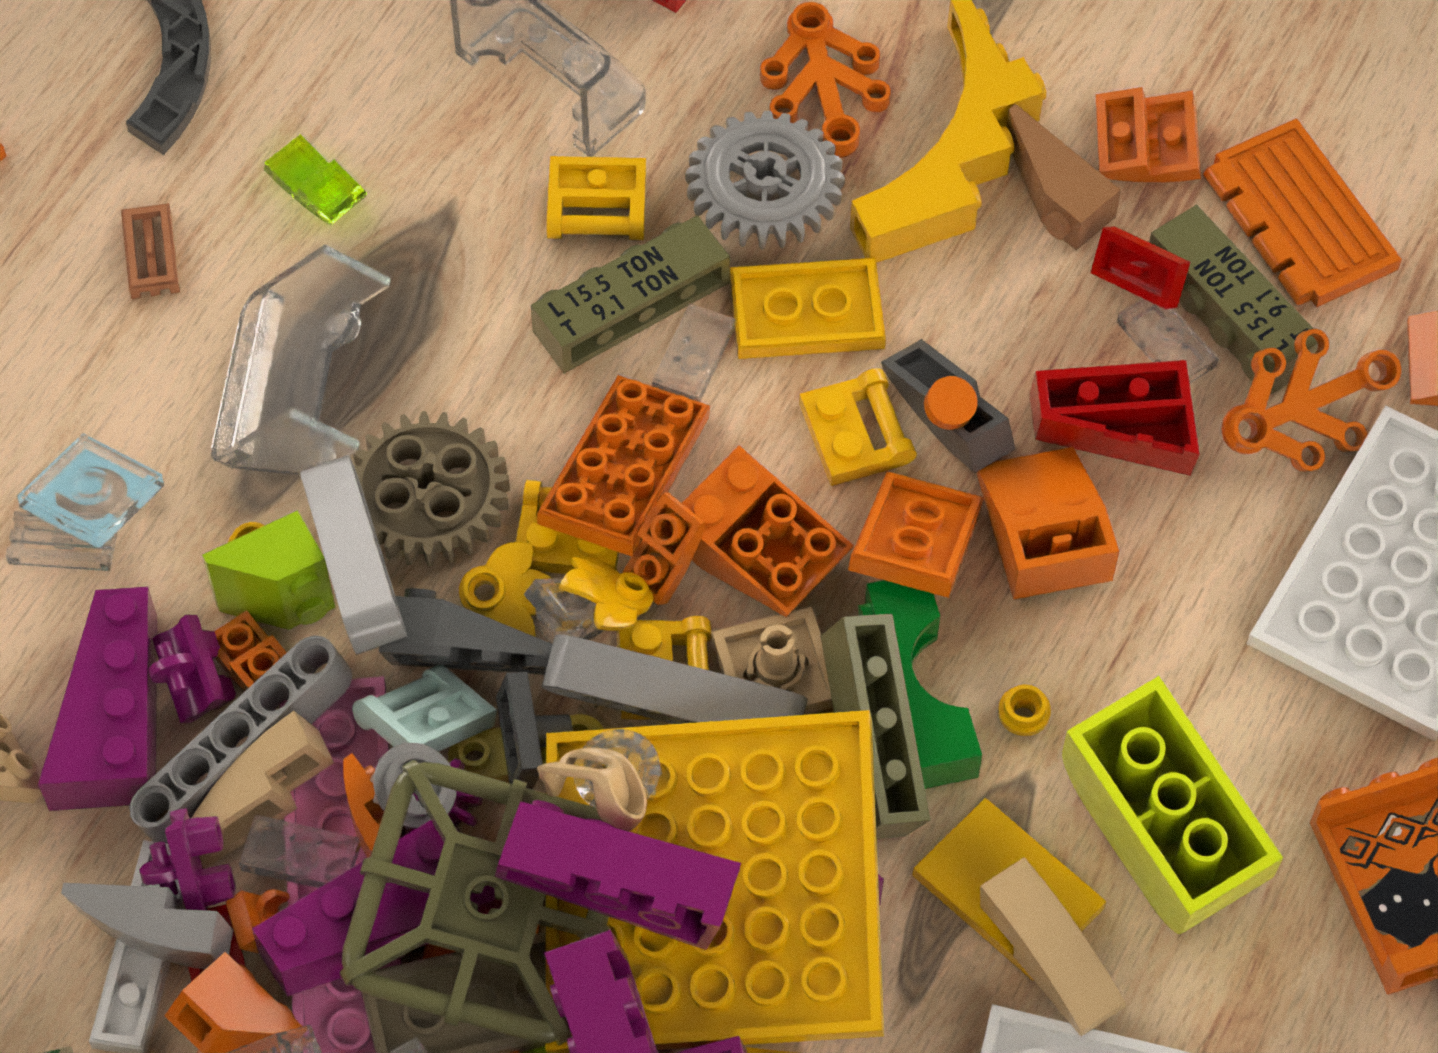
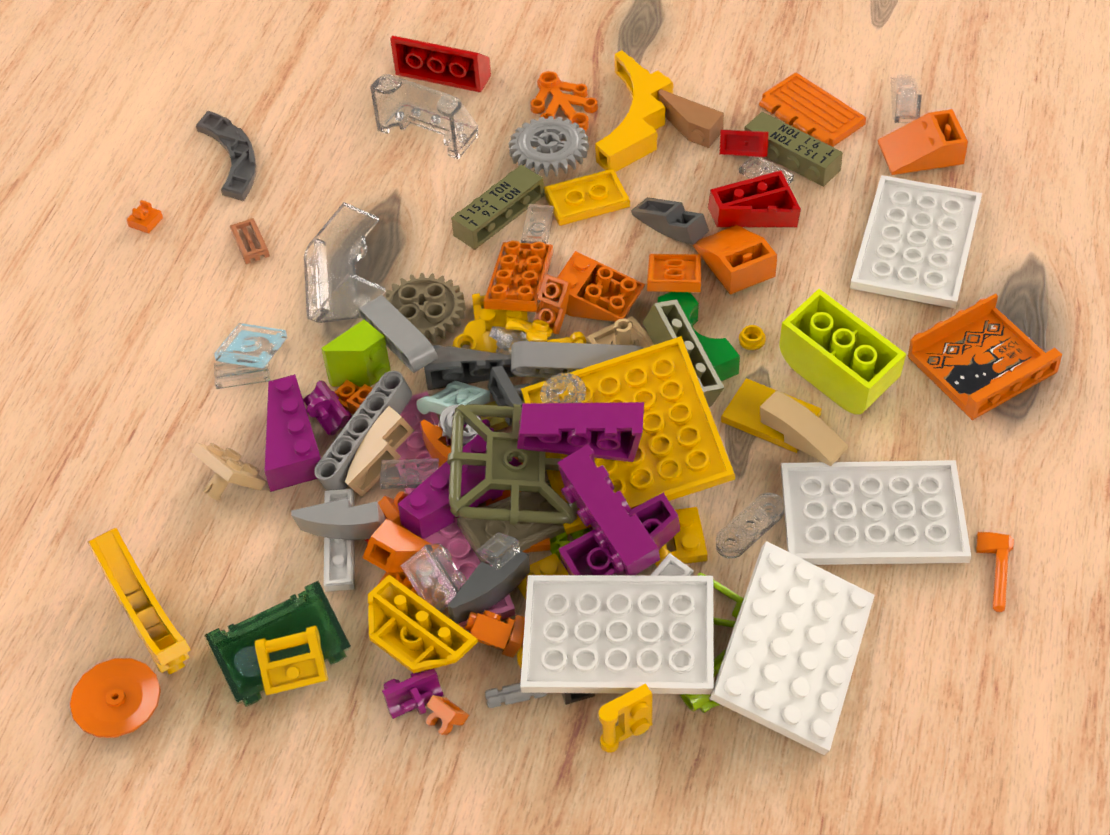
camera: 10 degrees left, 10 degrees down
magenta hips [139,808,236,911] -> none
clear neon green slope [264,134,367,225] -> none
tan piece [537,748,647,831] -> none
yellow plate [546,156,646,240] -> none
yellow plate [799,368,917,486] -> none
orange tile [924,376,978,430] -> none
orange slope [1095,87,1201,183] -> none
orange plant [1221,329,1401,472] -> none

